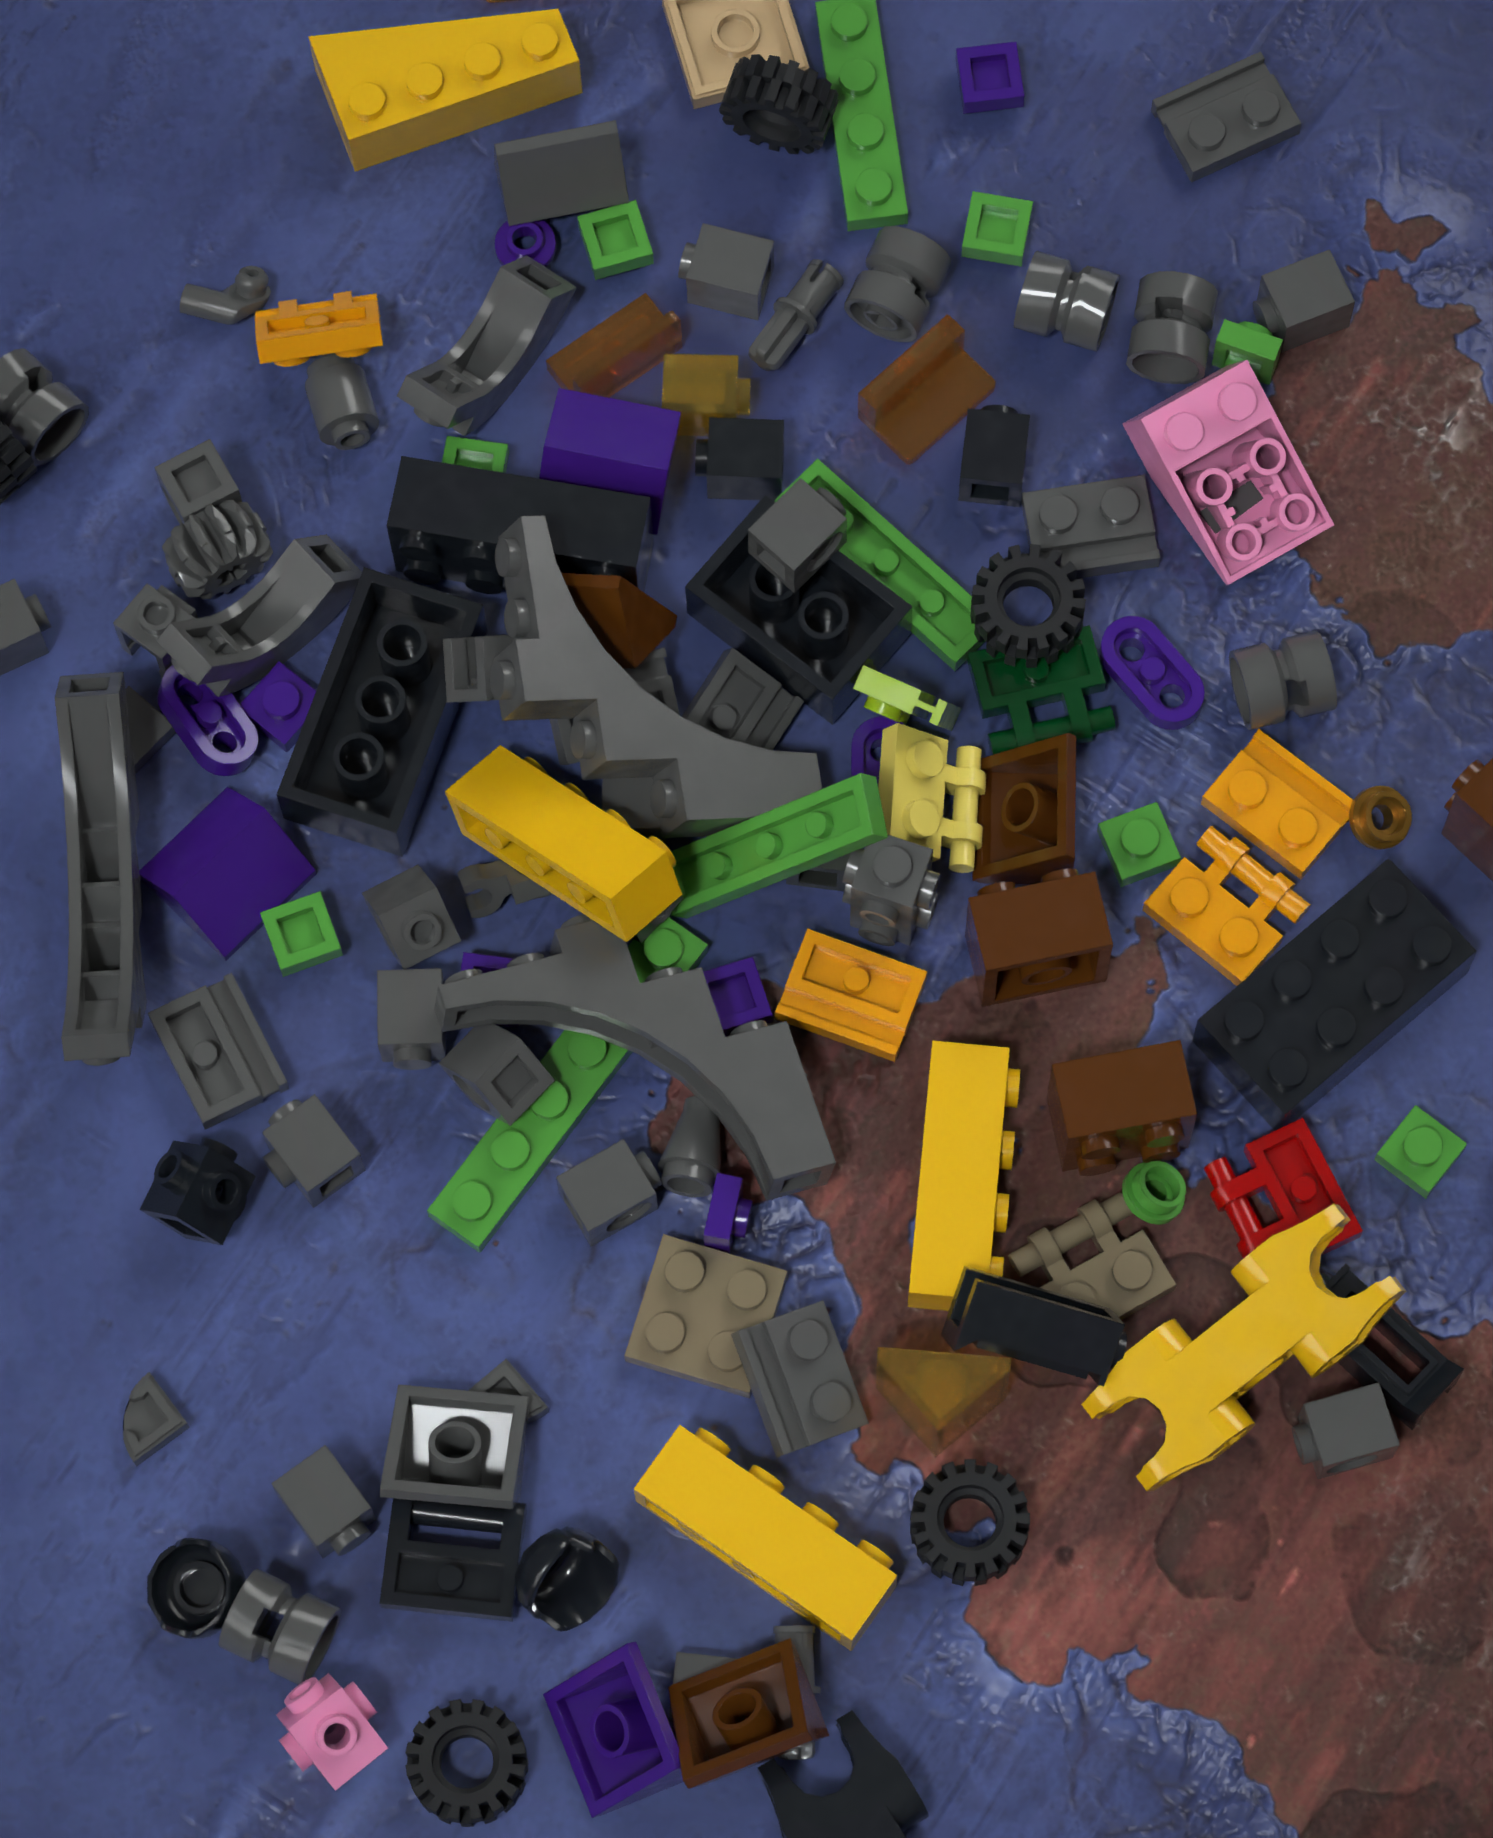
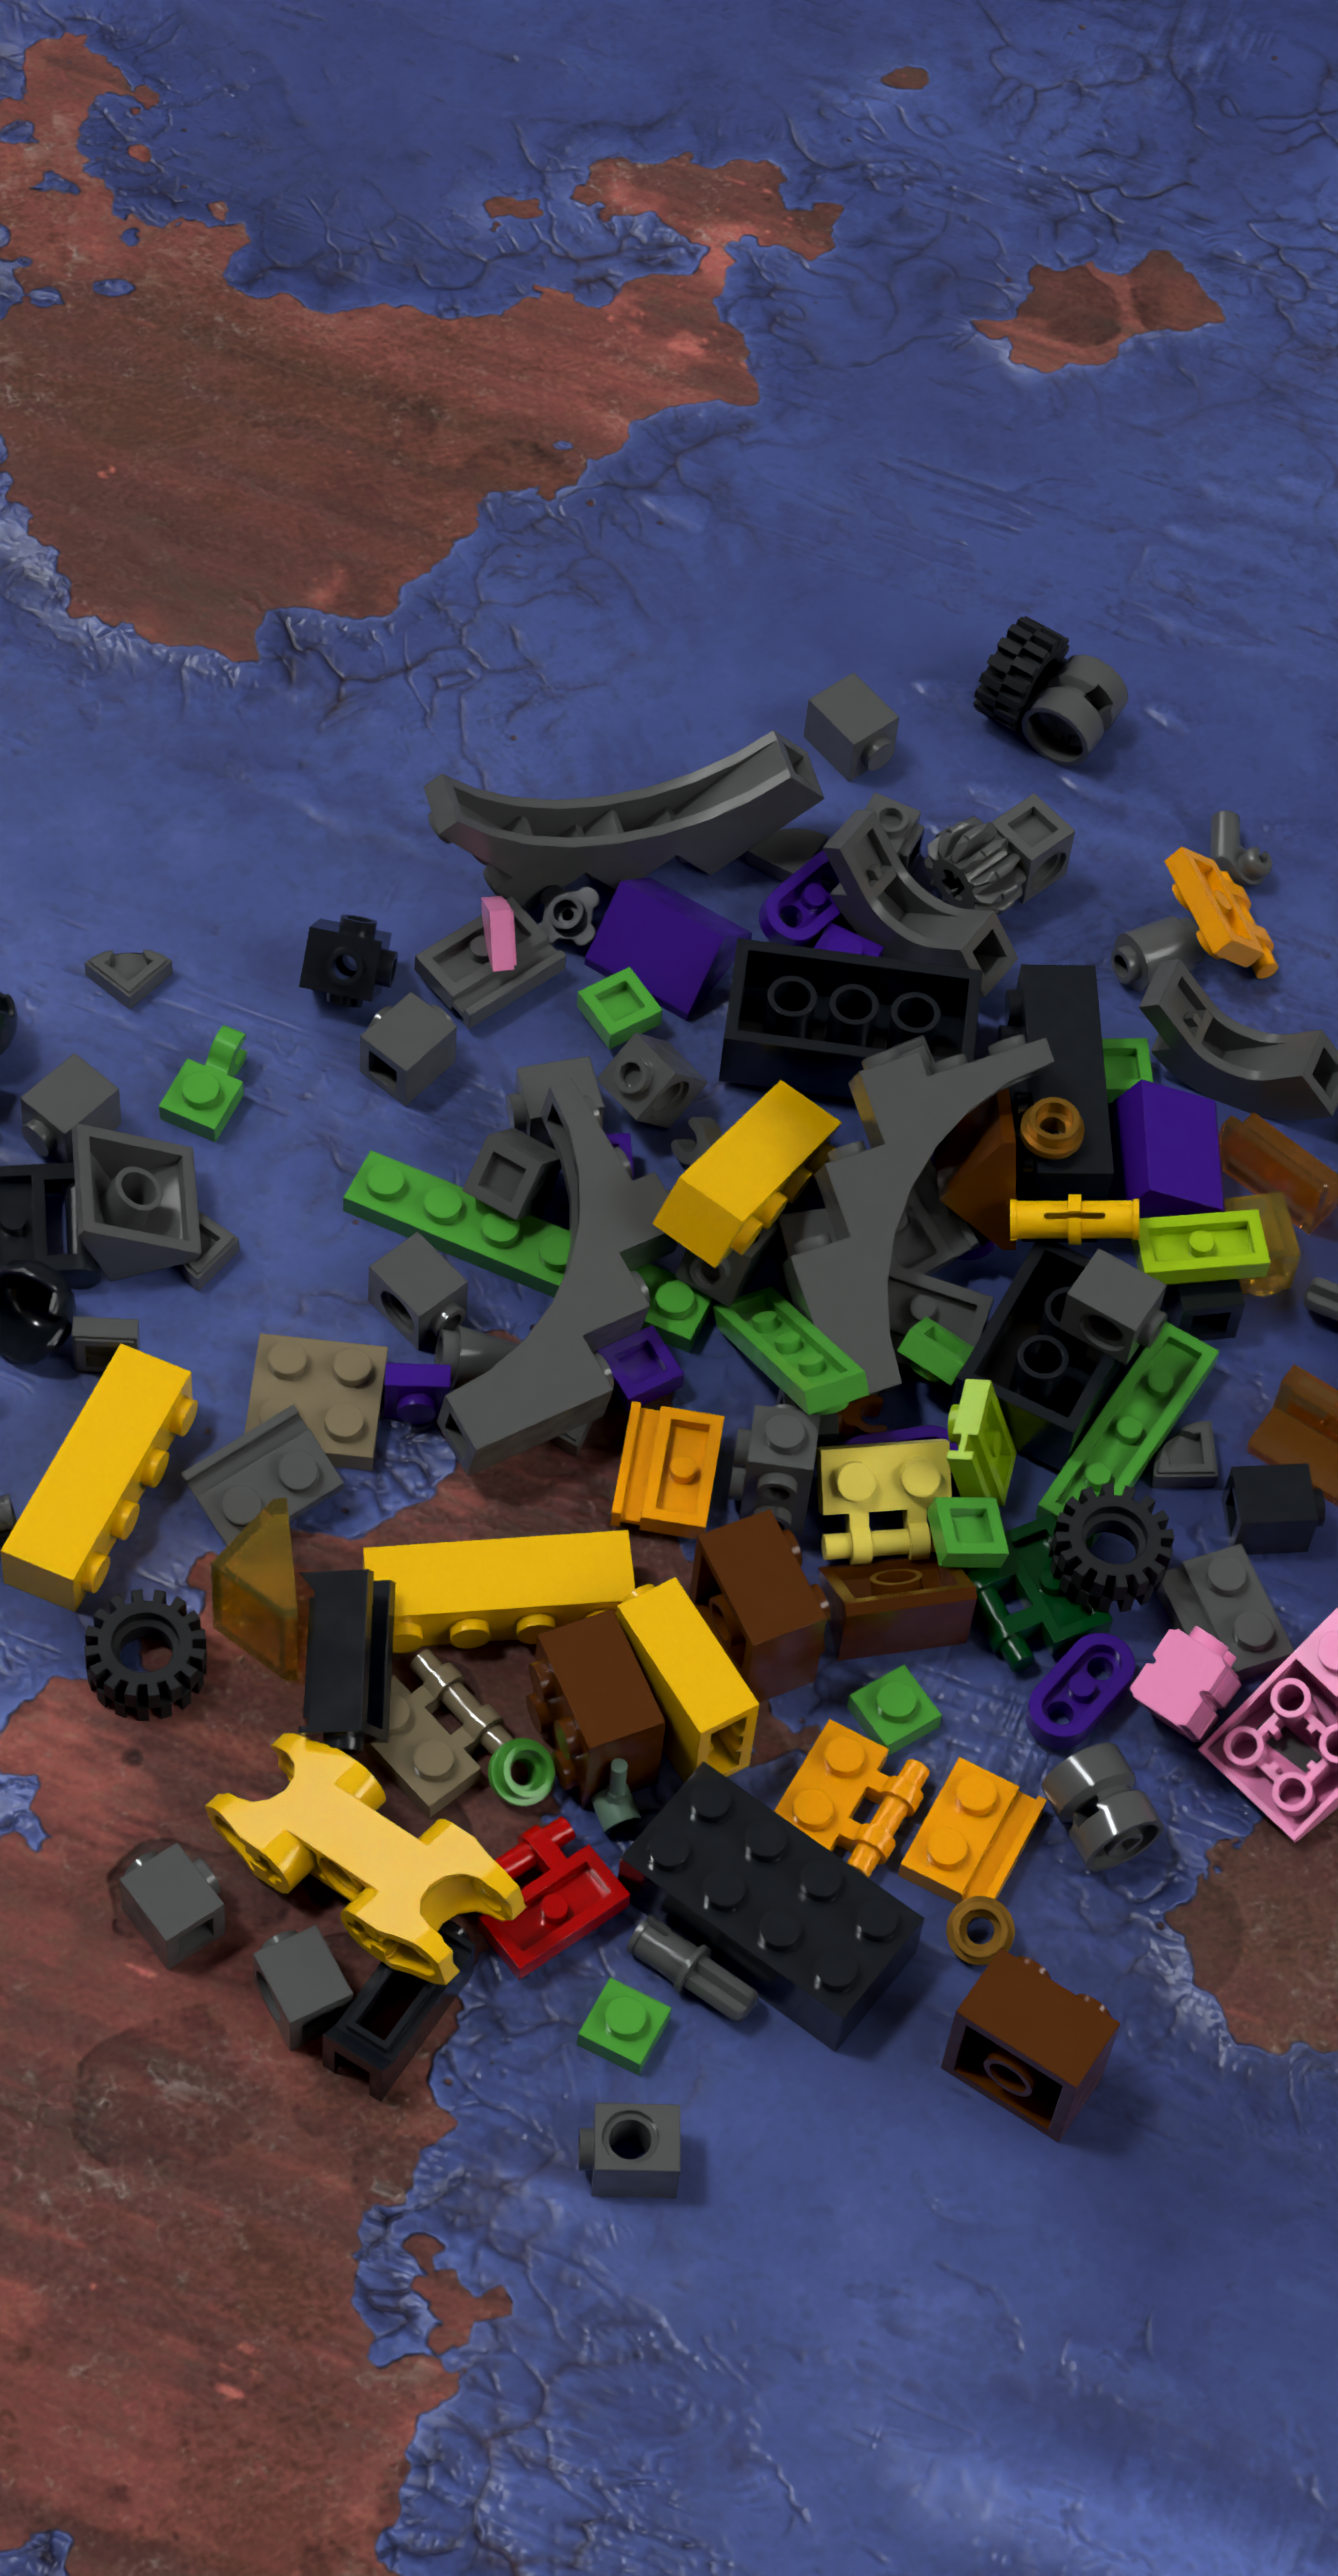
camera: 70 degrees right, 15 degrees down
none -> dark grey tile [72,1316,141,1372]
none -> dark grey brick [119,1843,225,1970]
none -> bright green plate [159,1025,247,1143]
none -> bright pink tile [481,896,517,972]
none -> black plate [538,885,600,946]
none -> sand green hand [591,1758,642,1835]
none -> yellow brick [616,1577,759,1783]
none -> dark grey axle [626,1915,758,2022]
none -> bright green plate [897,1316,974,1386]
none -> bright green plate [927,1497,1009,1568]
none -> yellow pin [1010,1194,1140,1245]
none -> pearl gold plate [1020,1097,1085,1159]
none -> bright pink brick [1130,1626,1242,1743]
none -> lime plate [1131,1209,1271,1285]
none -> dark grey tile [1151,1420,1218,1488]

